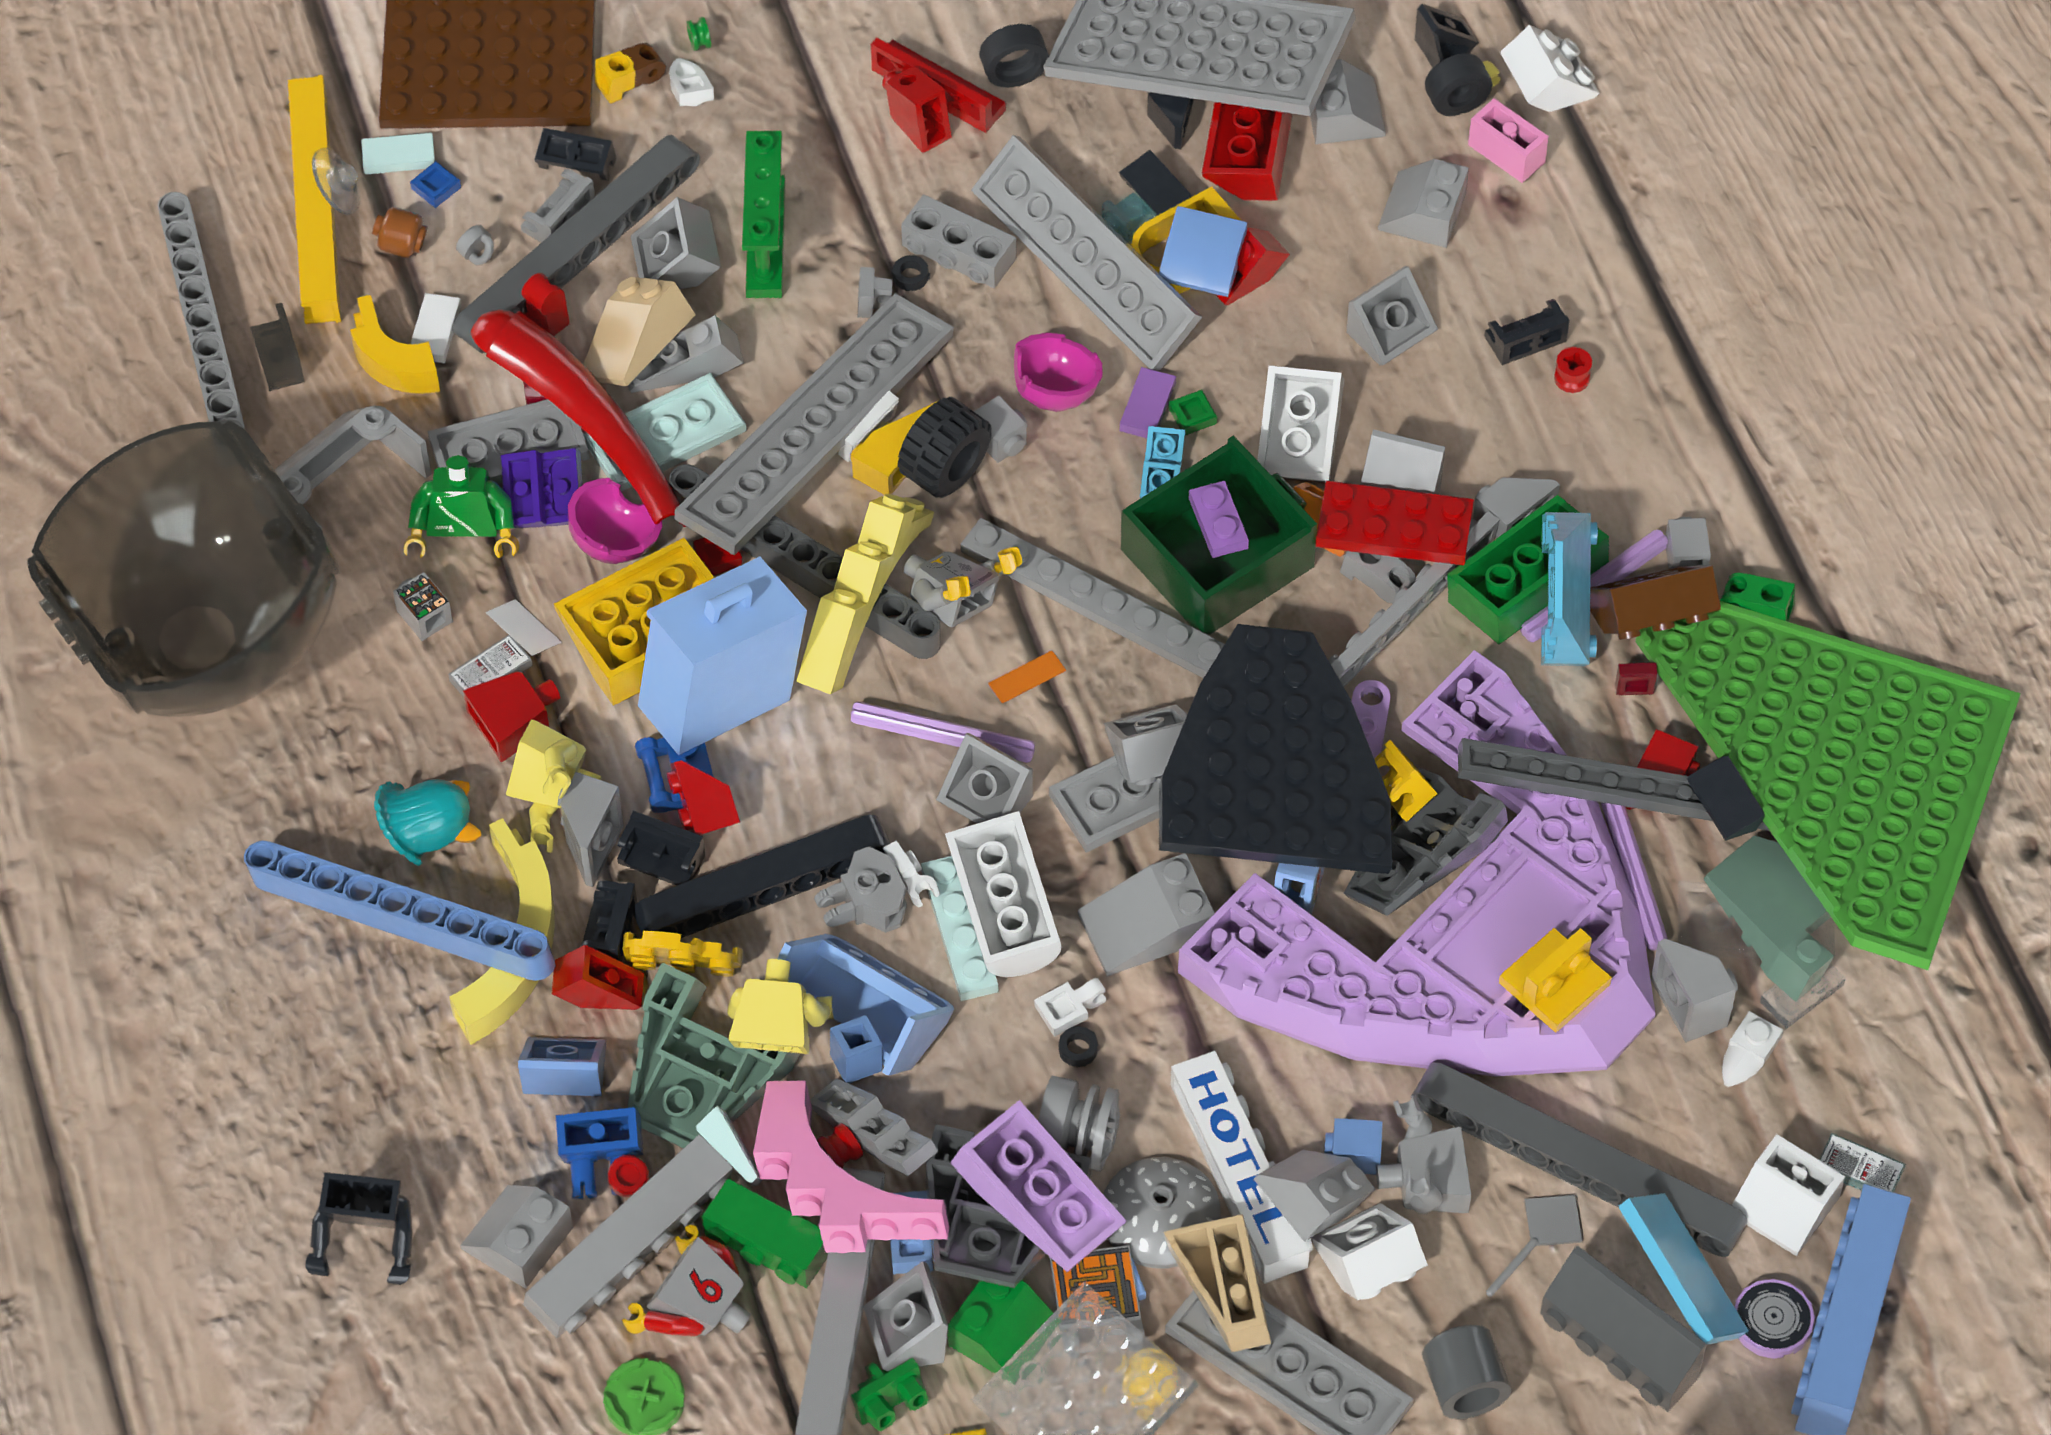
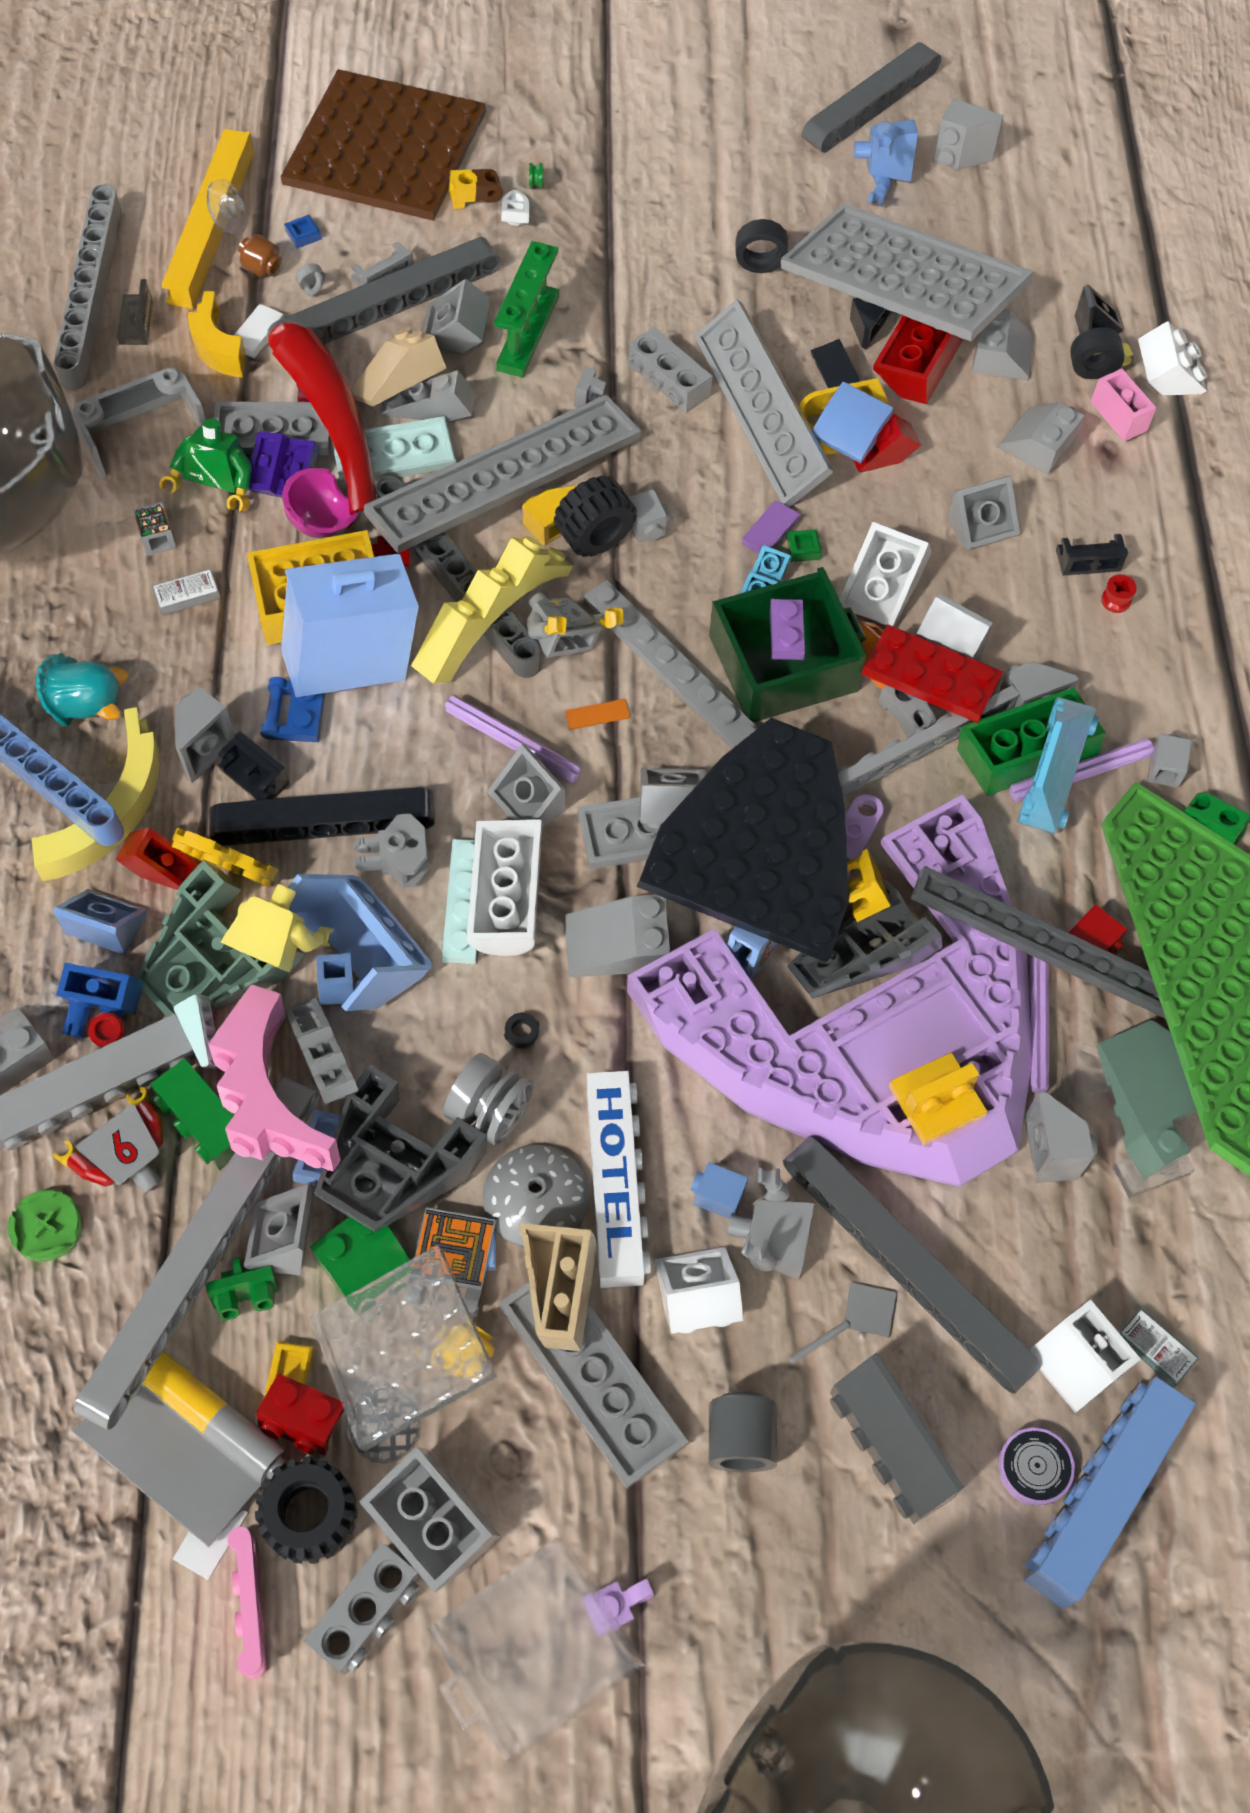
camera: 15 degrees right, 5 degrees up
light aqua tile [362,133,435,175] -> none
red torso [463,671,561,762] -> none
white sticker [485,599,562,656] -> none
light yellow torso [506,719,601,853] -> none
red leg [521,272,570,336] -> none
black hinge [534,128,617,181] -> none
black hinge [581,880,637,962] -> none
red slope [666,760,740,835] -> none
red wheel [816,1123,863,1169] -> none
white tile [838,391,899,462] -> none
red fence [871,37,1006,133] -> none
red torso [882,67,952,153] -> none
white plate [883,840,940,907] -> none
black piece [891,255,930,291] -> none
lavender slope [951,1100,1127,1272] -> none
dark pink cylinder [1014,333,1103,412] -> none
white plate [1034,978,1107,1037] -> none
clear light blue bracket [1102,192,1157,243] -> none
light grey slope [1254,1150,1375,1241] -> none
reddish brown slope [1590,565,1721,640] -> none
dark red tile [1615,663,1657,696] -> none
medium azure tile [1619,1193,1749,1345] -> none
black slope [1687,755,1765,841] -> none
white plate [1722,1011,1783,1087] -> none

